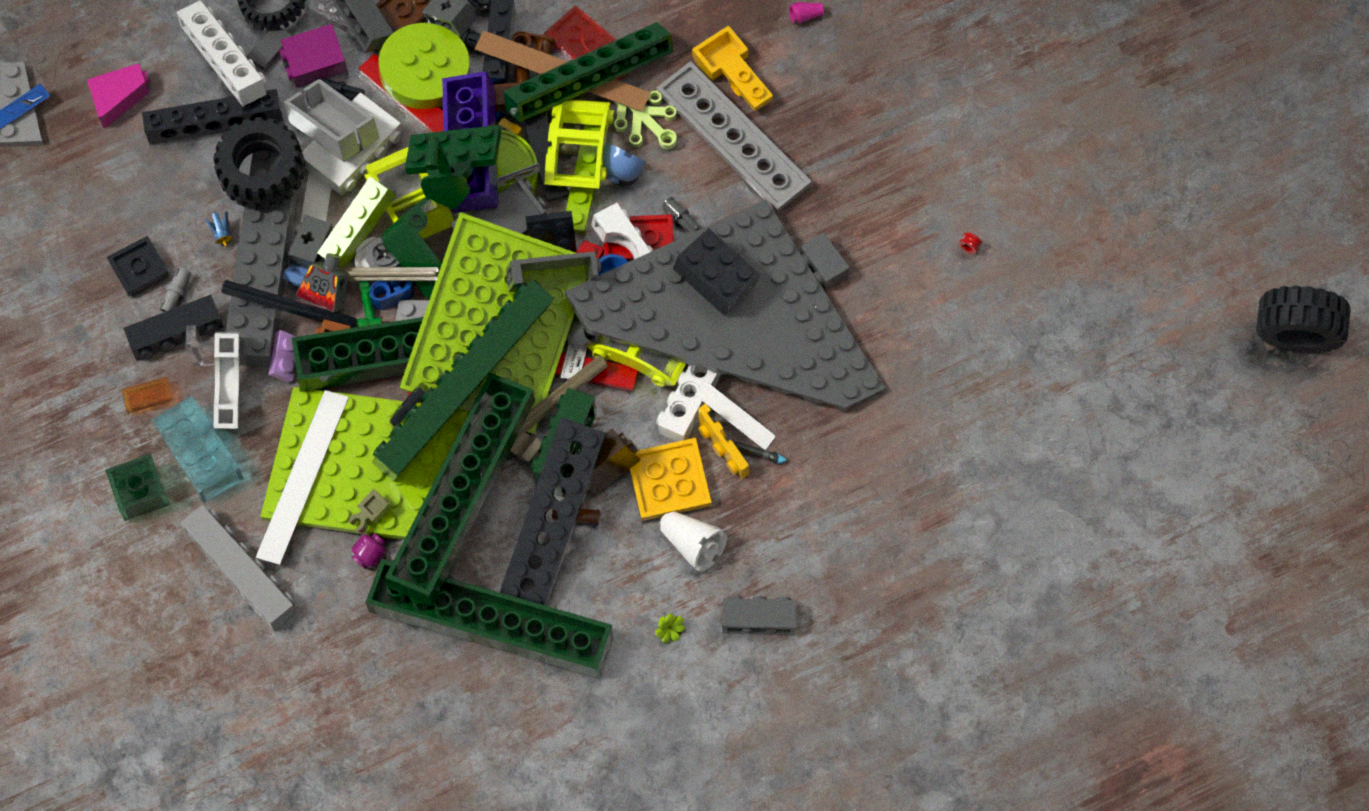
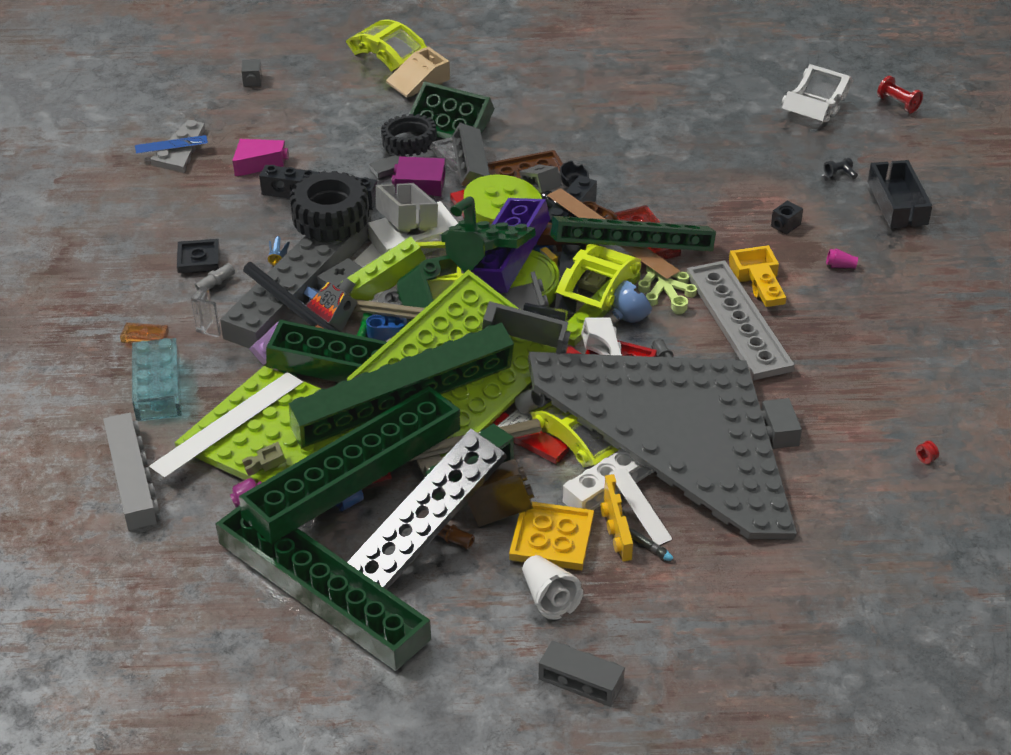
camera: 20 degrees right, 25 degrees down
clear green brick [105,453,170,521] -> none
black brick [123,295,224,361] -> none
white brick [177,0,267,106] -> none
white arch [214,332,240,429] -> none
sticker [498,163,540,188] -> none
lime plant [655,613,685,644] -> none
black brick [673,228,760,315] -> none

